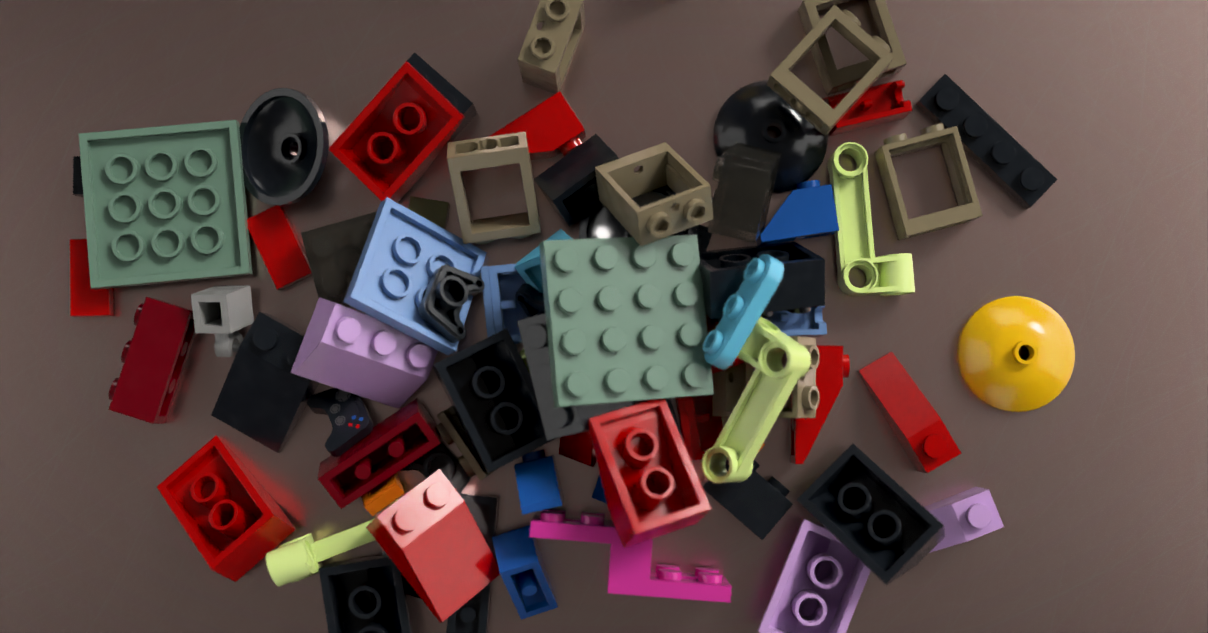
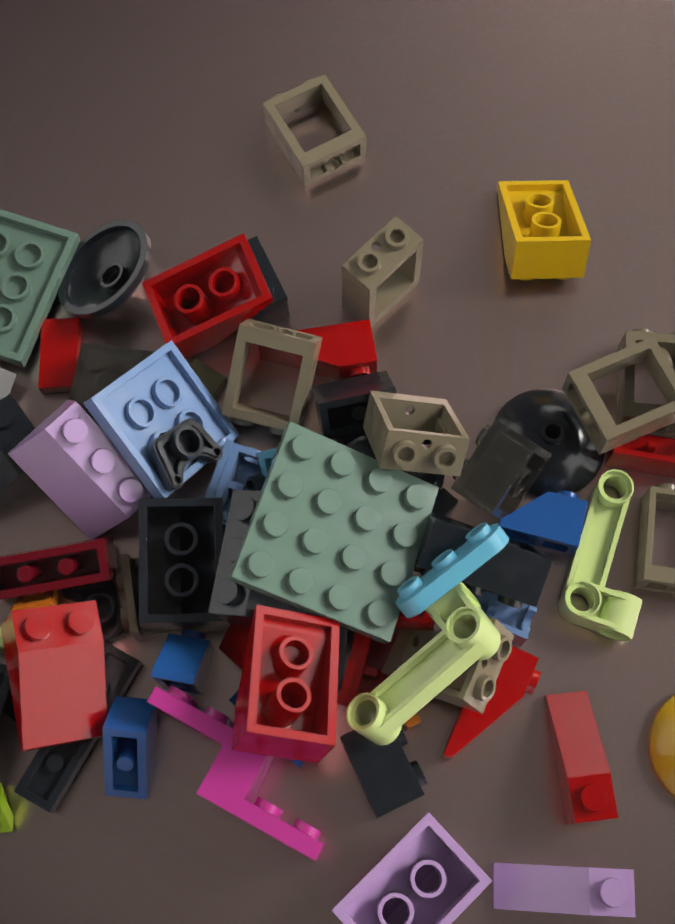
camera: 25 degrees right, 15 degrees down
black piece [307,388,374,457] -> none
black slope [797,444,945,586] -> none

